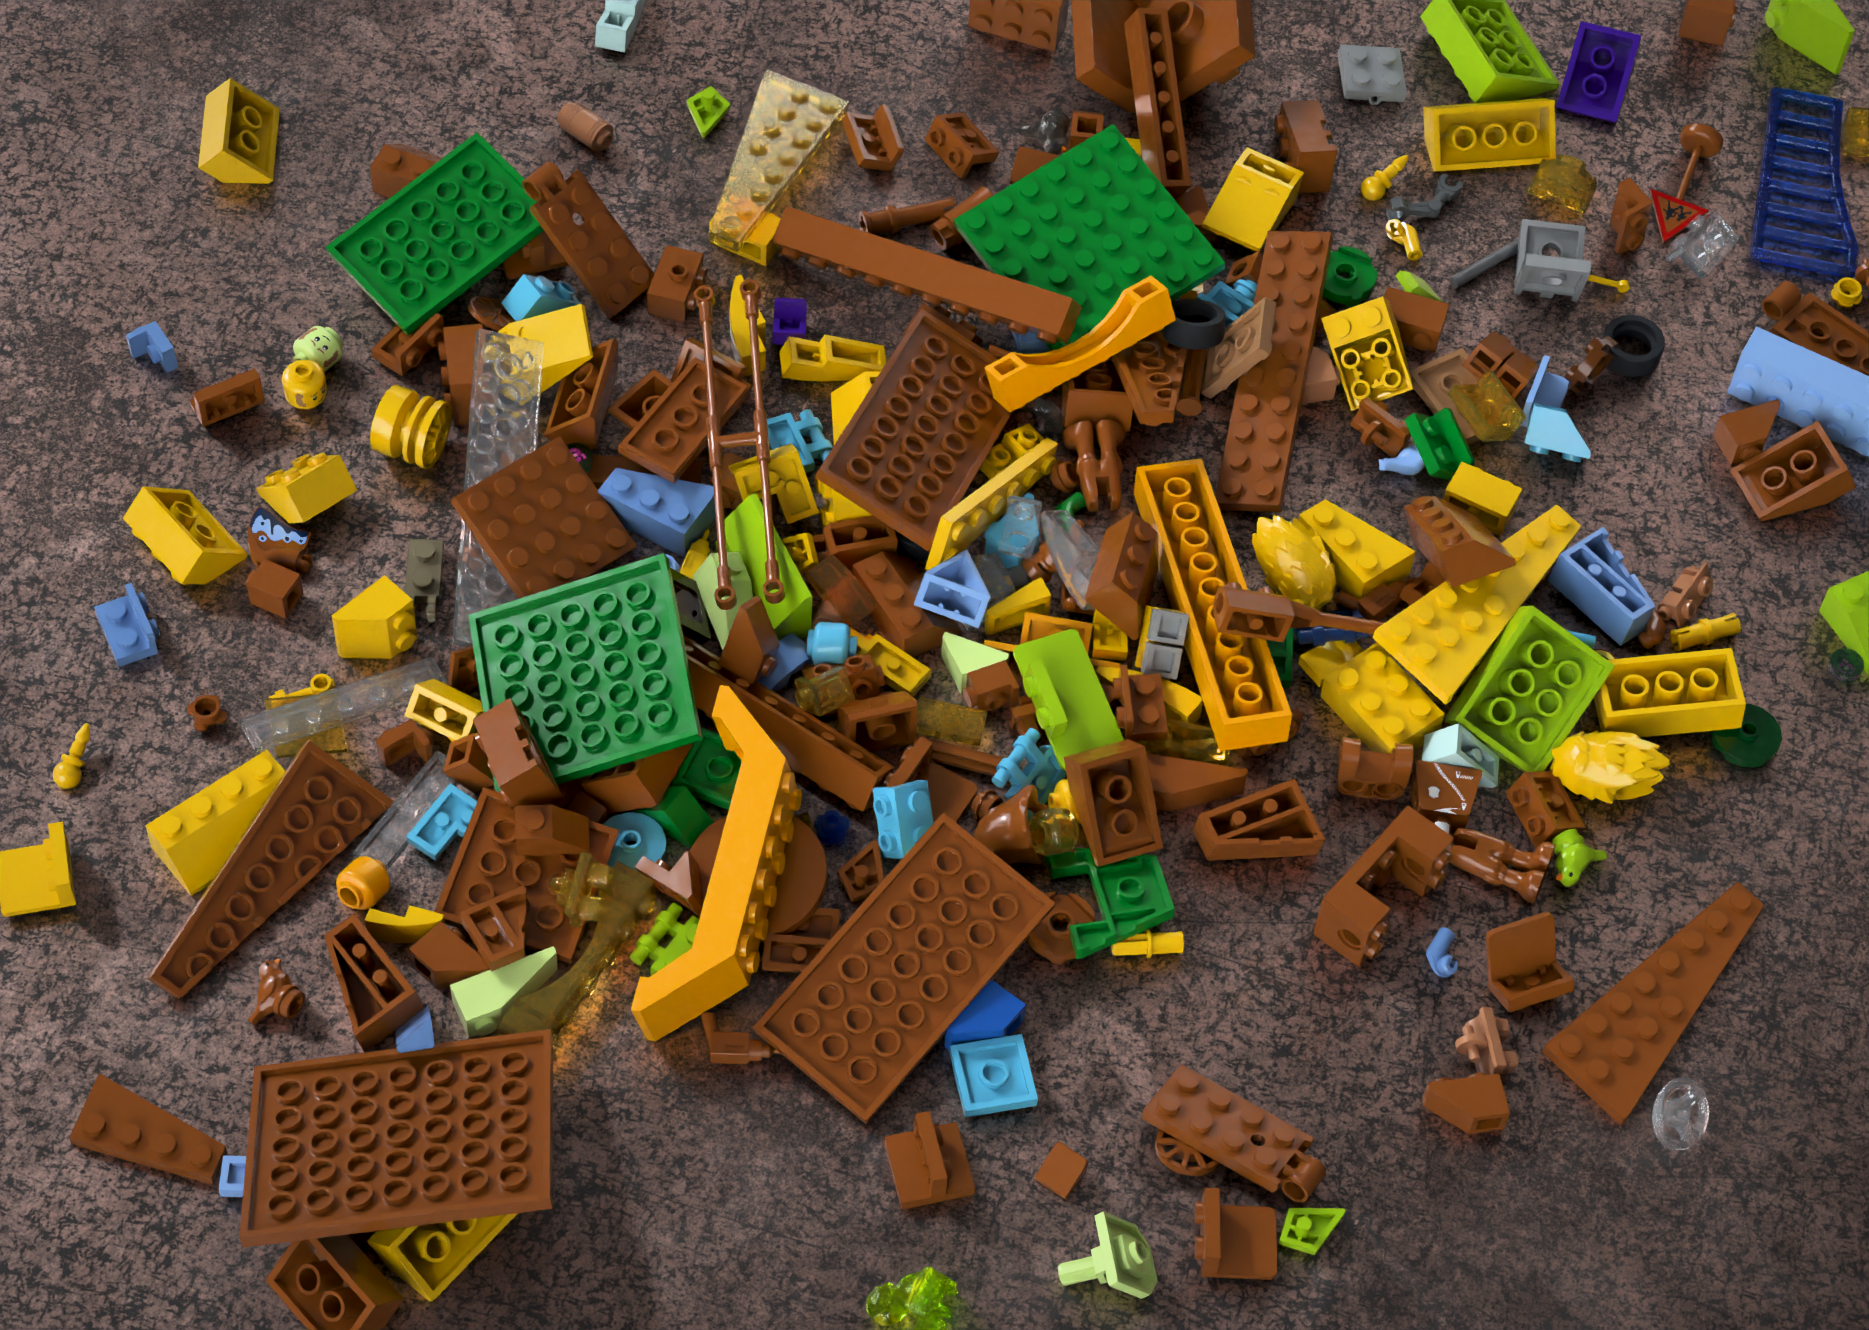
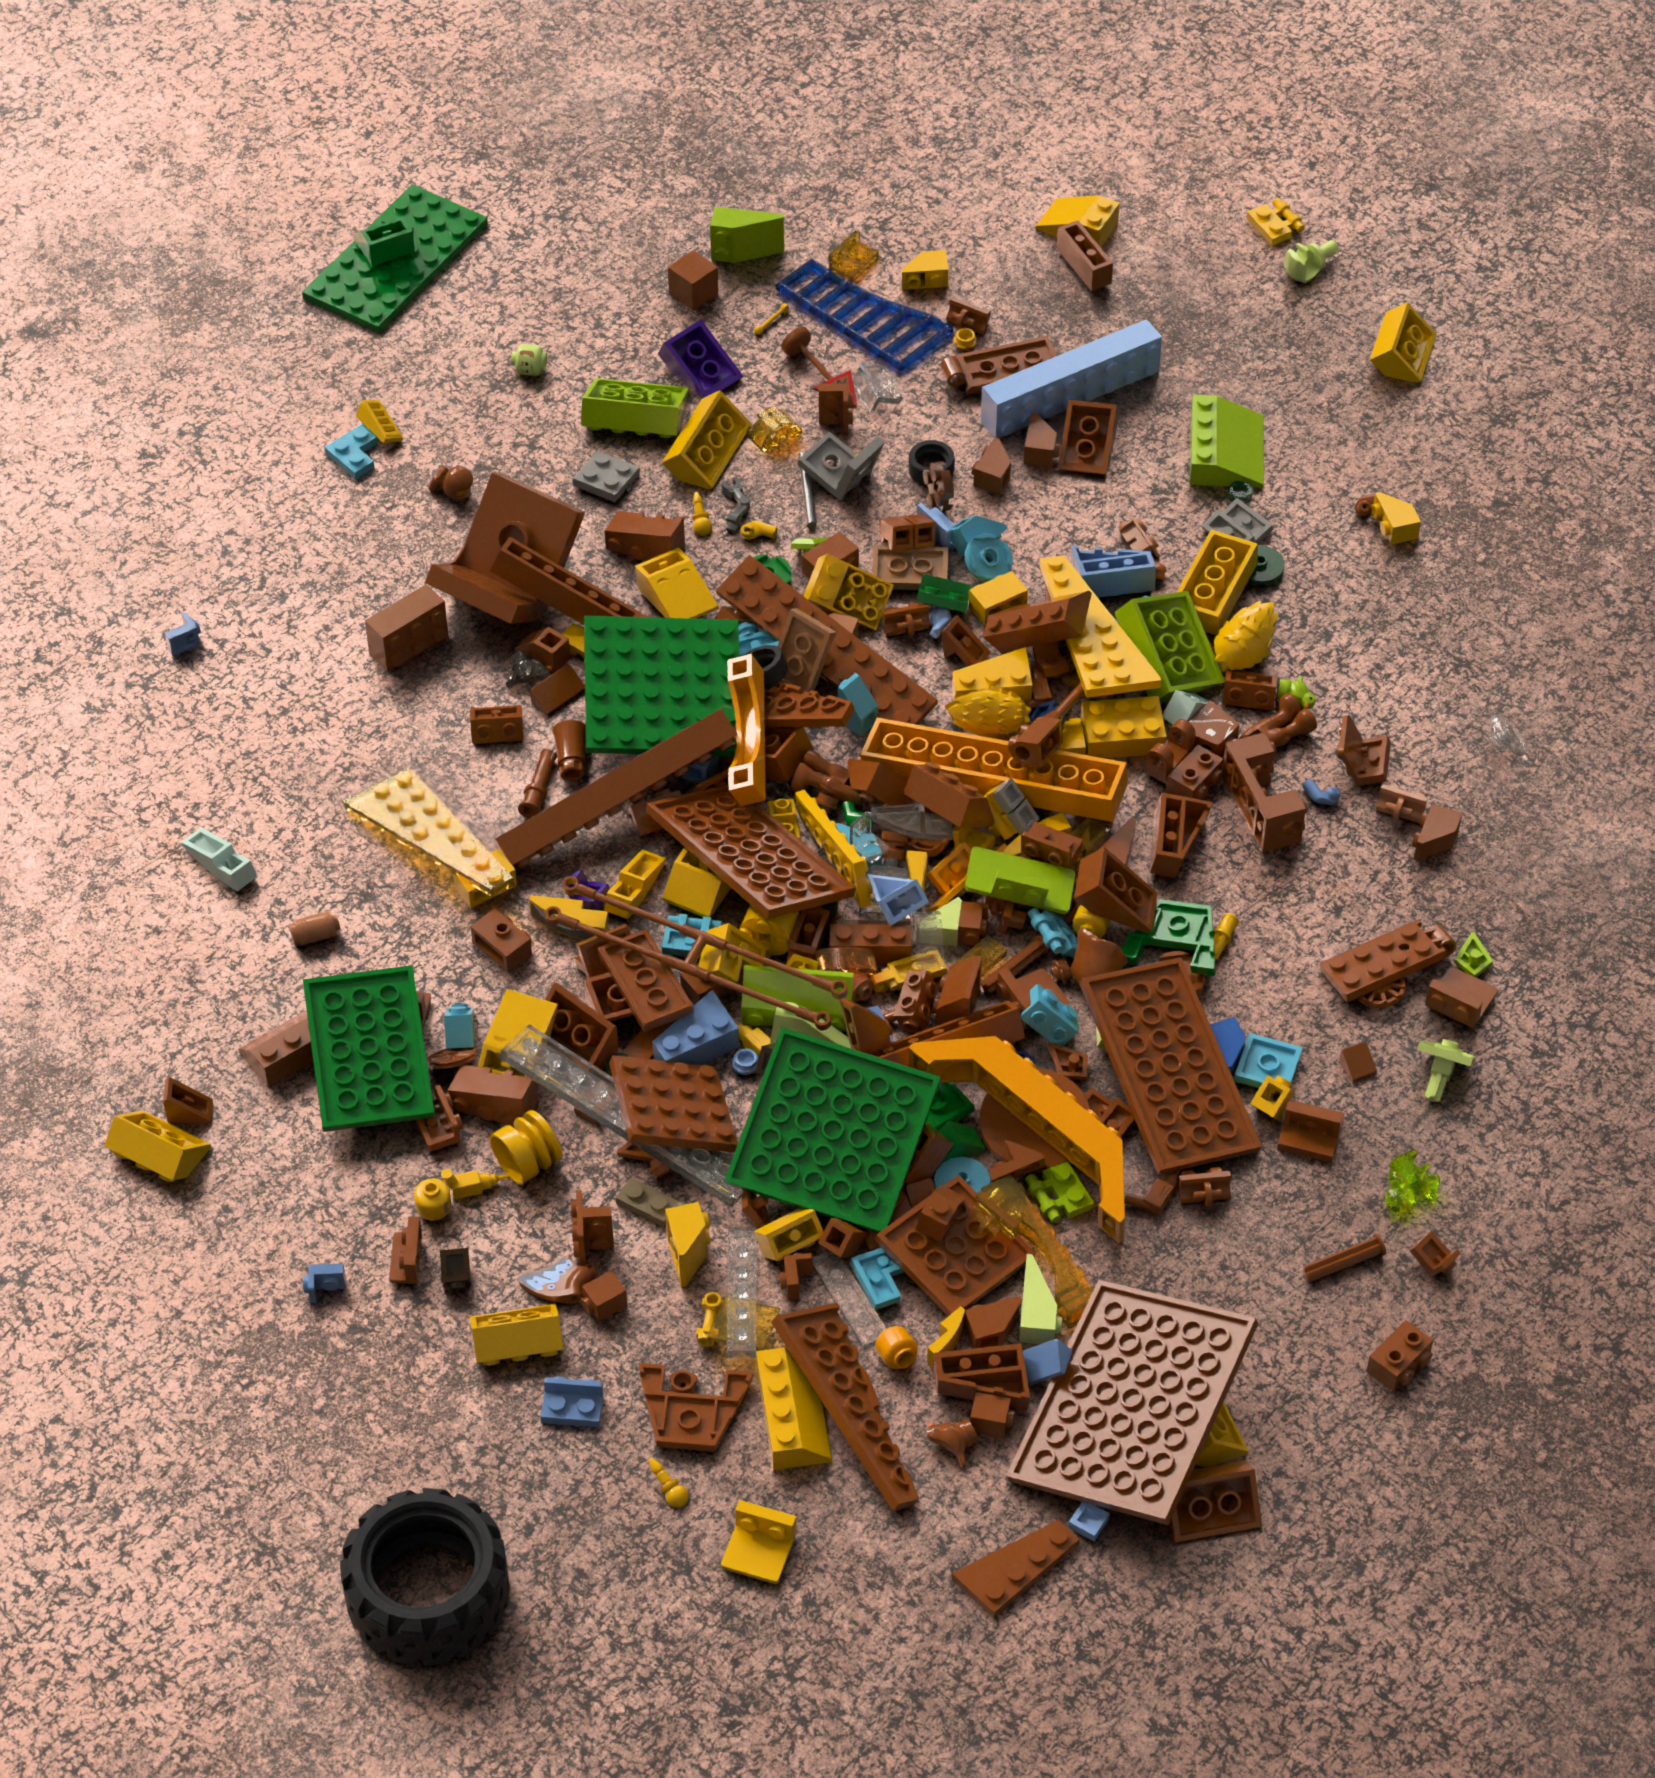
camera: 55 degrees left, 5 degrees down
yellow slope [256,452,358,523] -> none
yellowish green head [293,326,343,372] -> none
dark orange wing [459,885,527,972] -> none
dark orange wedge [473,698,562,808] -> none
dark orange hinge [522,161,654,318] -> none
lime piece [686,86,730,138] -> none
clear yellow bracket [794,666,855,717] -> none
medium azure head [807,622,857,665] -> none
dark orange bracket [841,104,904,171] -> none
clear yellow head [1029,807,1080,856] -> none
clear yellow bracket [1448,371,1526,442] -> none
dark orange wing [1542,882,1764,1126] -> none
yellow pin [1670,613,1741,651] -> none
none -> dark orange slope [163,1077,213,1124]
none -> dark brown bracket [440,1248,471,1290]
none -> yellow piece [441,1169,509,1200]
none -> dark orange bracket [571,1190,614,1267]
none -> dark orange wing [639,1363,752,1452]
none -> yellow hinge [754,303,789,335]
none -> medium azure slope [838,673,878,737]
none -> dark orange slope [847,758,911,815]
none -> clear bracket [912,911,944,969]
none -> dark orange slope [941,615,991,666]
none -> medium azure plate [965,533,1013,582]
none -> dark orange brick [970,1392,1015,1438]
none -> dark orange slope [971,437,1011,495]
none -> dark orange brick [1166,745,1224,800]
none -> dark orange hips [1179,1167,1231,1207]
none -> light grey slope [1201,498,1274,543]
none -> yellow brick [1250,1075,1295,1121]
none -> dark orange axle [1302,1233,1386,1282]

